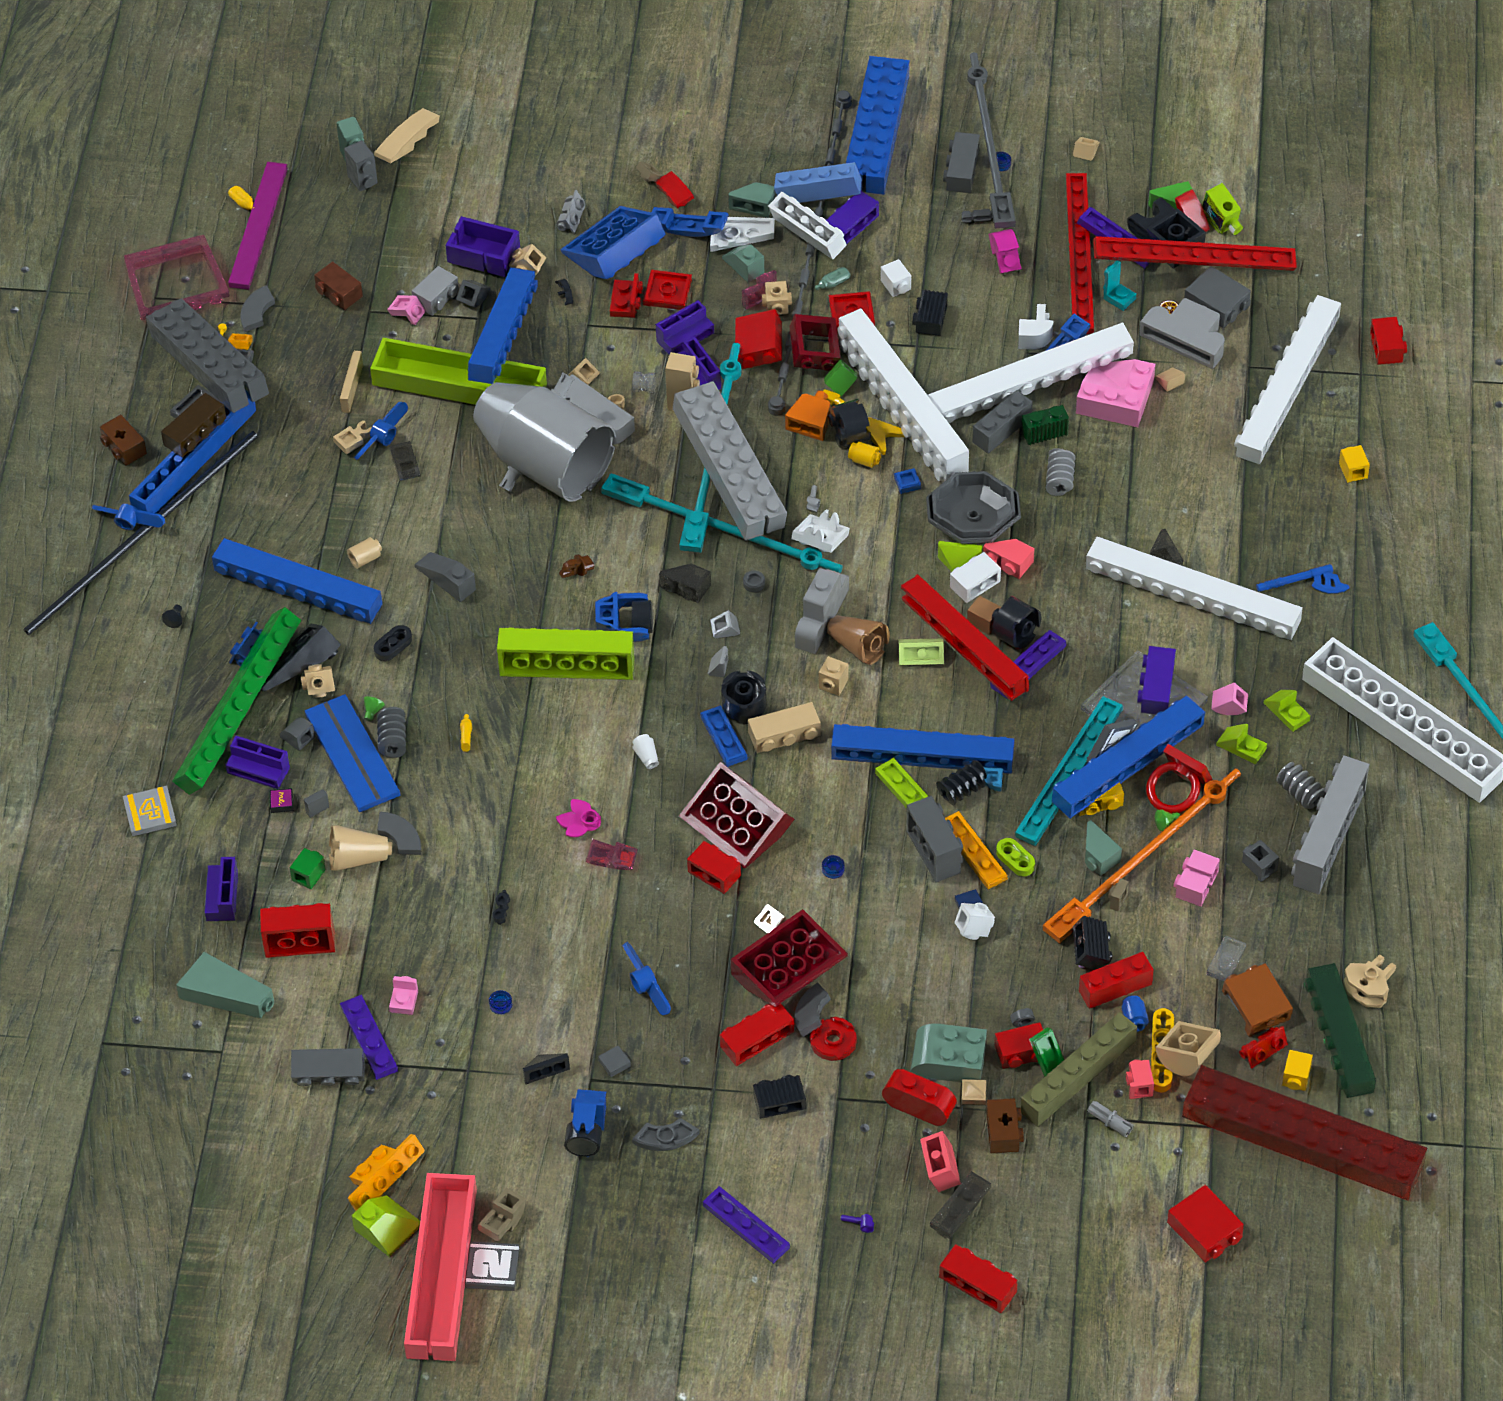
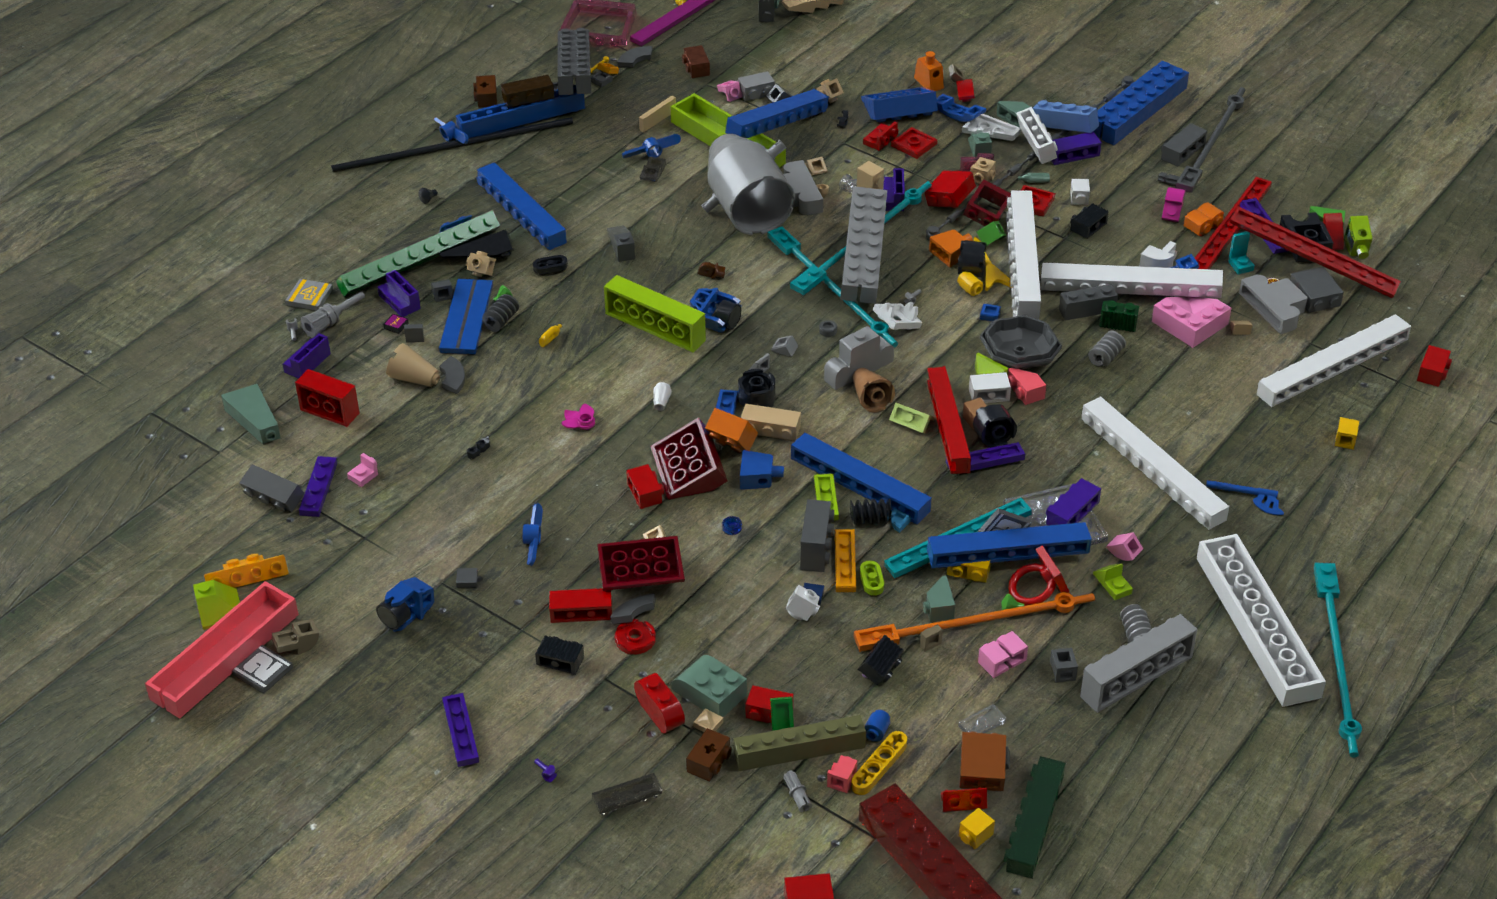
camera: 30 degrees right, 10 degrees down
green brick [290,848,326,889] -> none
tan plate [333,421,371,455] -> none
tan brick [347,537,382,569] -> none
dark purple piece [445,216,520,277] -> none
clear blue tile [489,990,513,1014] -> none
black slope [523,1053,570,1084] -> none
light grey hinge [557,190,585,234] -> none
clear pink slope [585,839,638,870] -> none
dark grey tile [632,1118,699,1151] -> none
dark purple piece [655,300,714,355] -> none
clear smoke slope [659,563,711,603] -> none
tan brick [819,656,848,696] -> none
coral brick [920,1131,961,1192] -> none
red brick [939,1244,1018,1313] -> none
clear blue tile [996,152,1011,171] -> none
dark grey tile [1010,1008,1035,1028] -> none
tan slope [1073,137,1099,161] -> none
red brick [1079,952,1154,1009] -> none
clear smoke slope [1150,529,1183,566] -> none
tan brick [1156,1021,1221,1077] -> none
lime slope [1264,690,1311,732] -> none
tan hinge [1343,955,1396,1008] -> none
none -> light grey hand [286,318,298,341]
none -> light grey piece [300,292,365,338]
none -> orange brick [705,408,758,453]
none -> blue torso [740,450,784,490]
none -> orange torso [914,51,944,91]
none -> orange brick [1184,202,1224,236]

